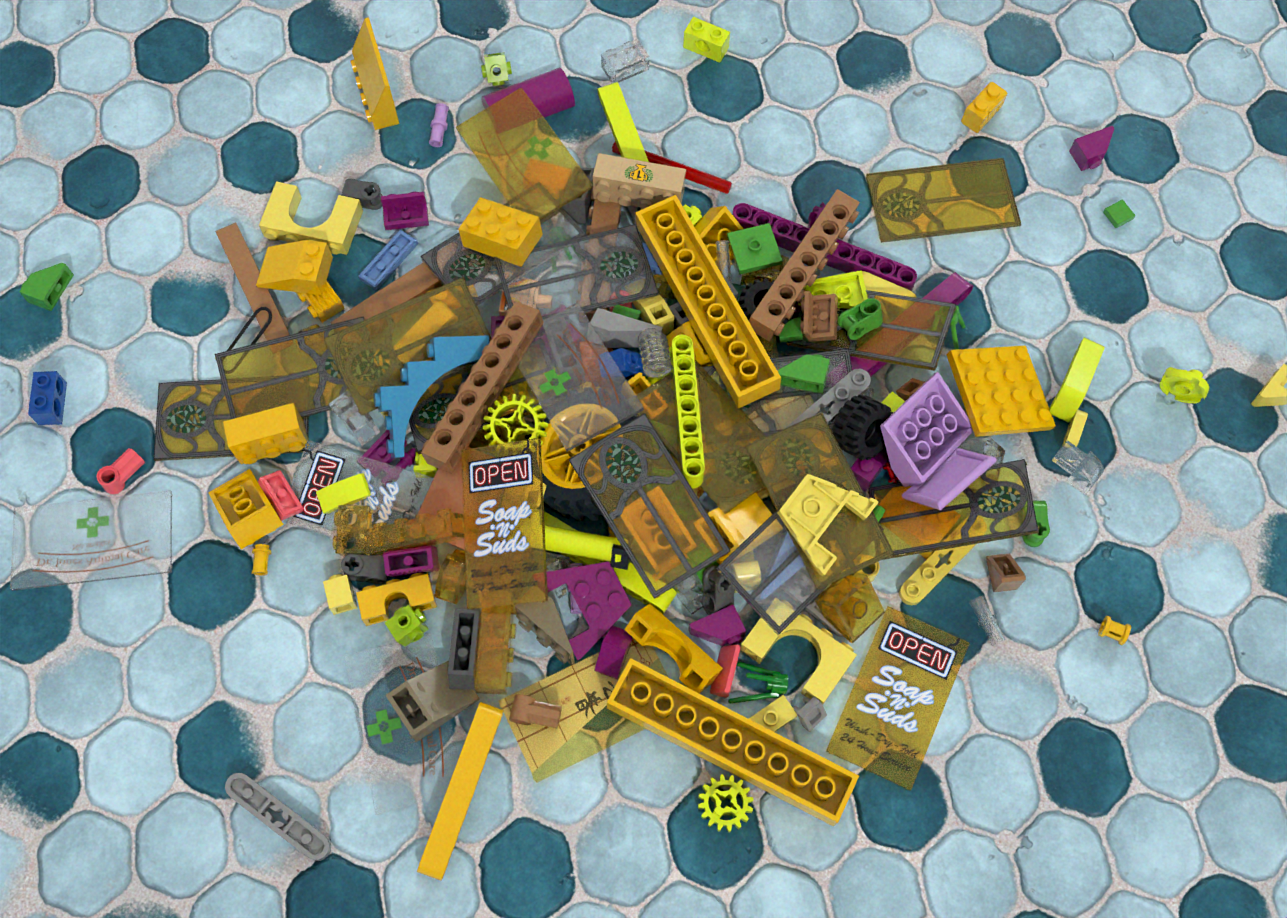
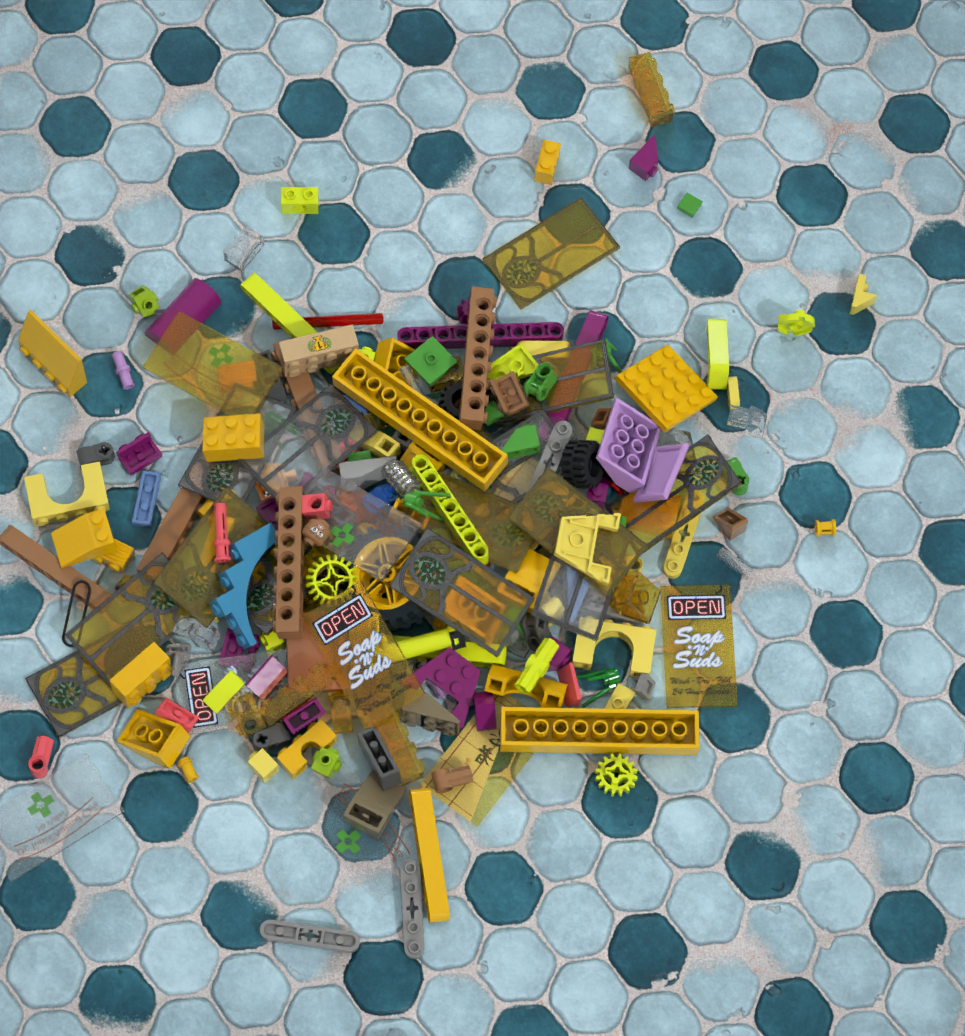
camera: 30 degrees left, 0 degrees up
none -> light grey piece [166,643,191,676]
none -> coral pin [213,503,231,563]
none -> slope [245,655,288,700]
none -> coral brick [302,493,333,521]
none -> medium nougat head [302,517,331,547]
none -> light grey piece [400,859,424,960]
none -> bright green plant [403,489,451,522]
none -> neon yellow piece [515,638,559,695]
none -> clear yellow brick [628,52,675,127]

